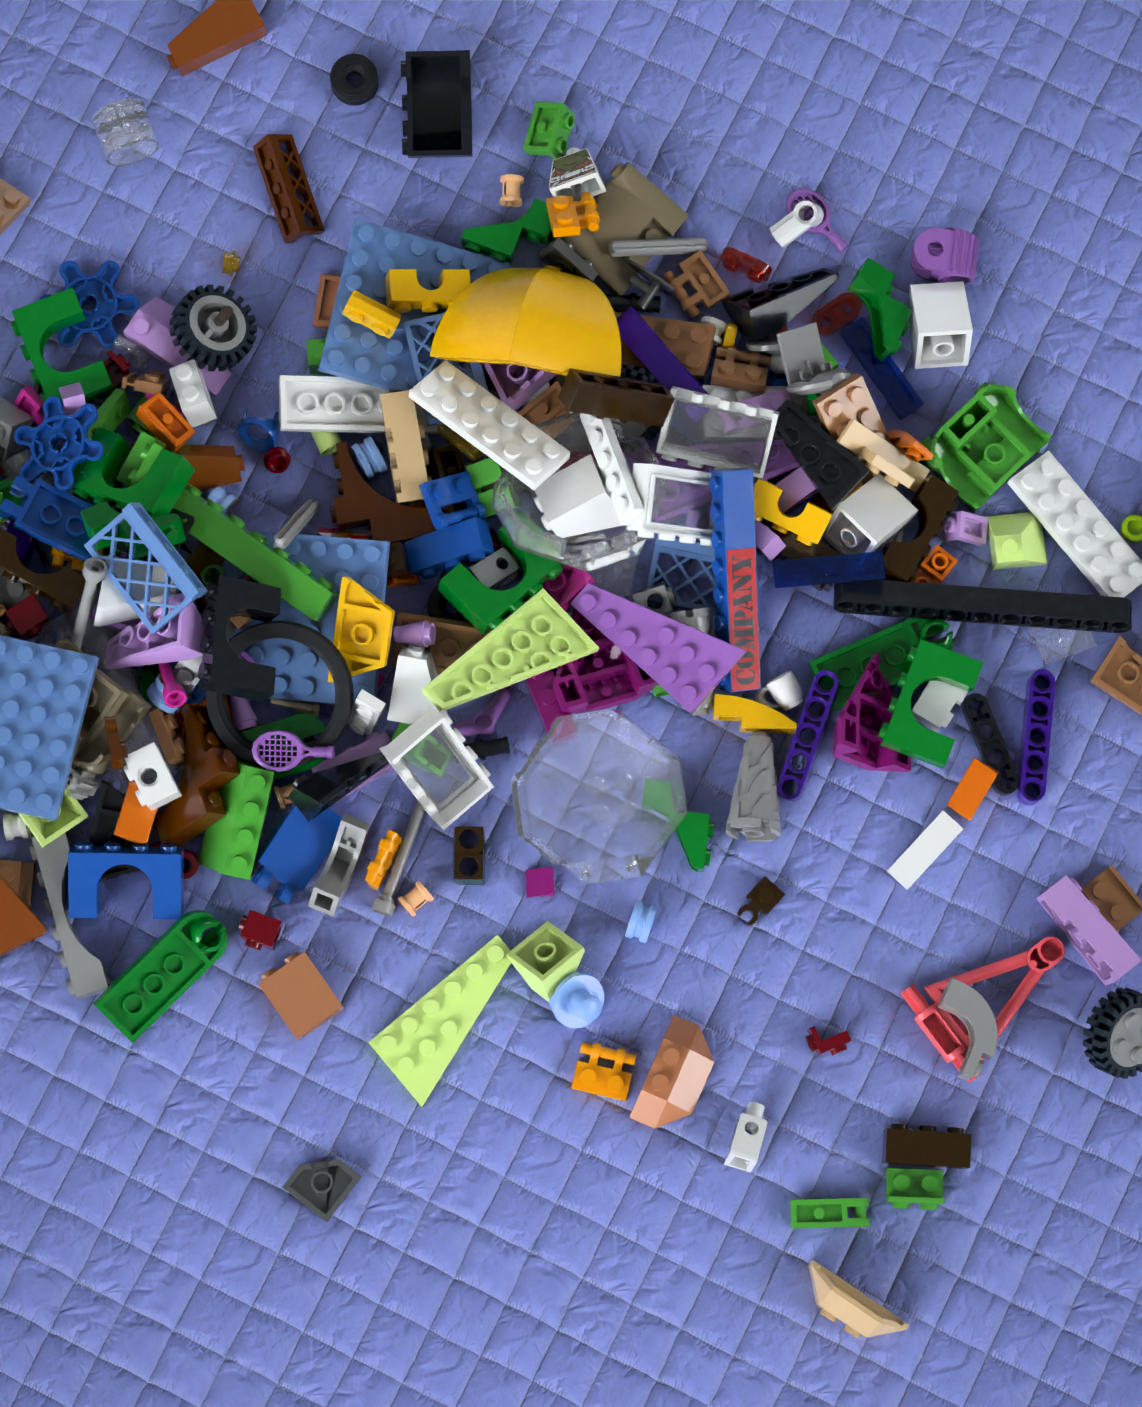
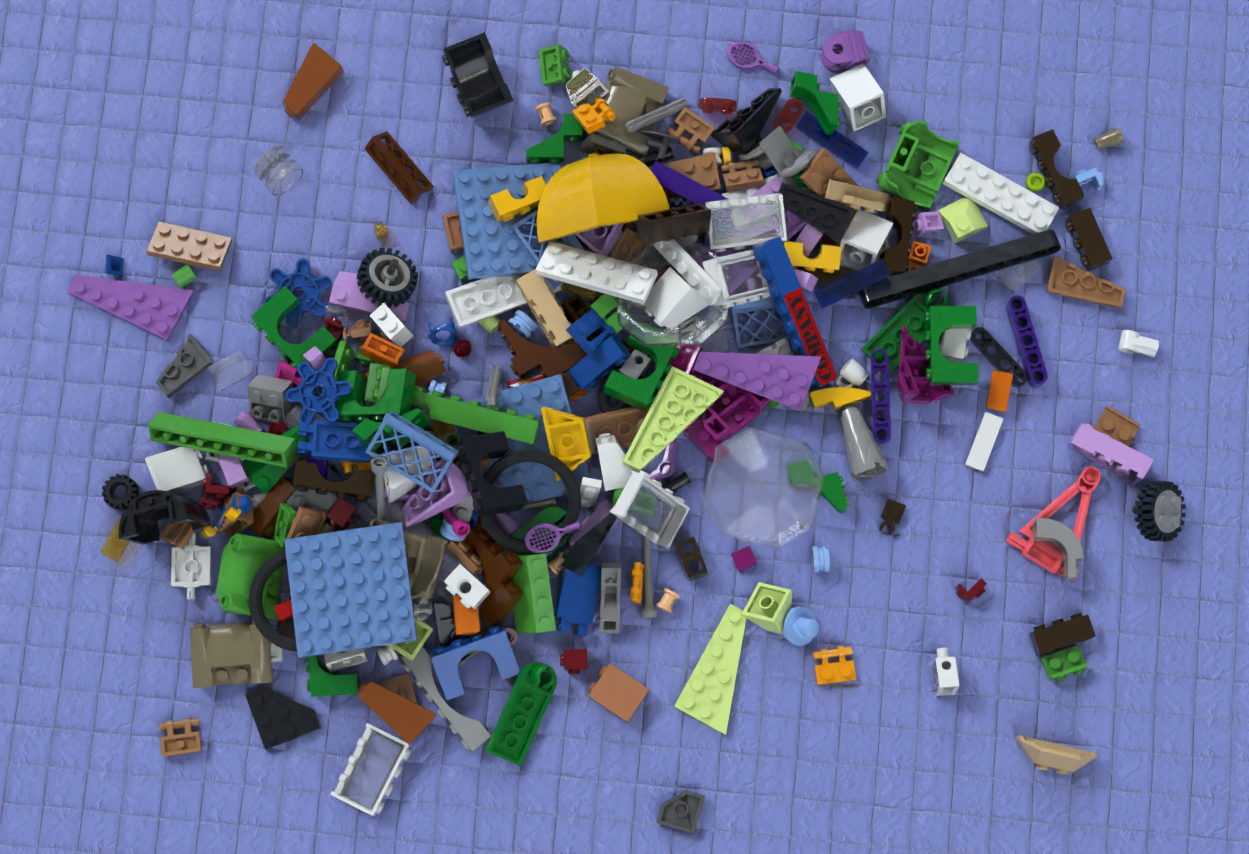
camera: 15 degrees left, 0 degrees up
reddish brown plate [104,716,128,770] -> none
black tyre [330,54,378,106] -> none
yellow bracket [342,290,402,339] -> none
lavender cone [393,620,436,648] -> none
nougat wedge [629,1015,714,1129] -> none
light grey brick [633,582,676,614] -> none
white piece [769,201,824,248] -> none
bright green plate [790,1198,870,1229] -> none
orange slope [887,430,934,462] -> none

